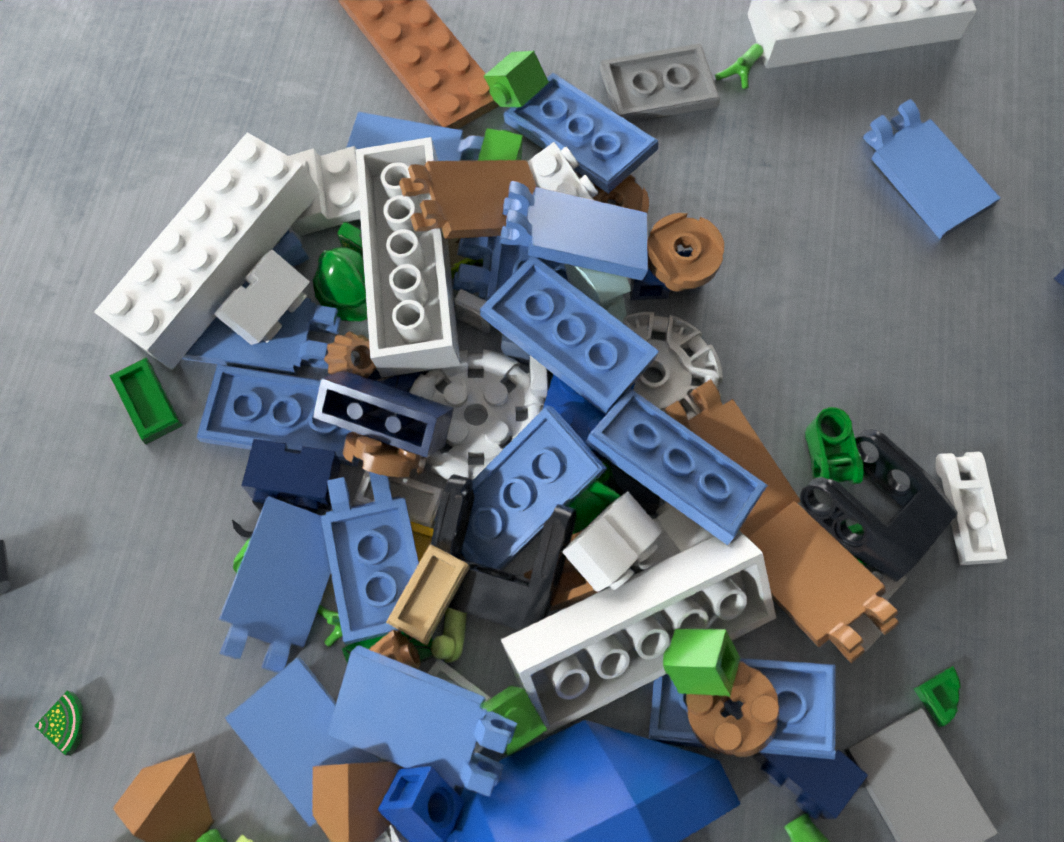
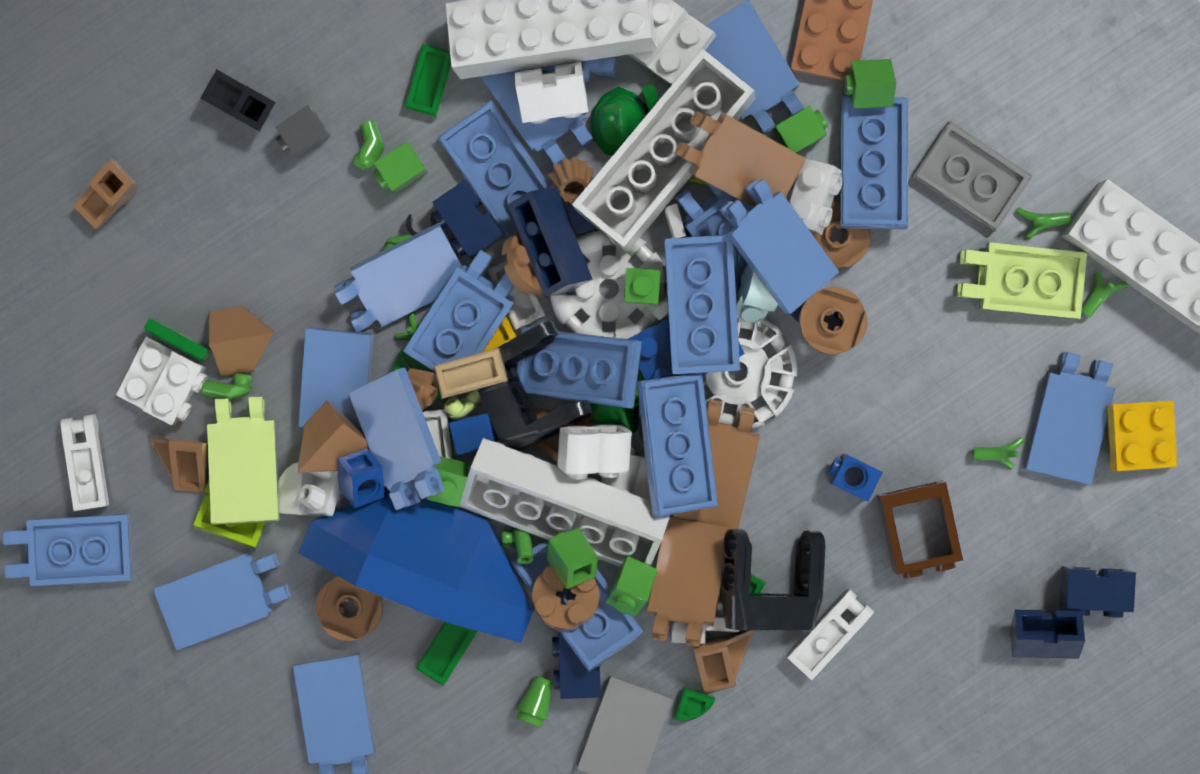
camera: 55 degrees right, 20 degrees up
green tile [34,690,83,756] -> none
green piece [805,407,864,485] -> none
none -> dark grey brick [275,105,331,158]
none -> bright green arm [353,120,384,170]
none -> bright green brick [374,141,428,194]
none -> blue brick [449,413,498,455]
none -> bright green arm [501,527,534,564]
none -> bright green brick [605,556,658,617]
none -> bright green brick [623,268,661,305]
none -> medium nougat slope [693,630,755,693]
none -> blue brick [827,453,883,502]
none -> reddish brown window [877,480,963,579]
none -> yellowish green tile [956,242,1087,319]
none -> bright green bar [973,437,1025,469]
none -> bright green bar [1081,271,1127,318]
none -> yellow plate [1107,400,1177,471]

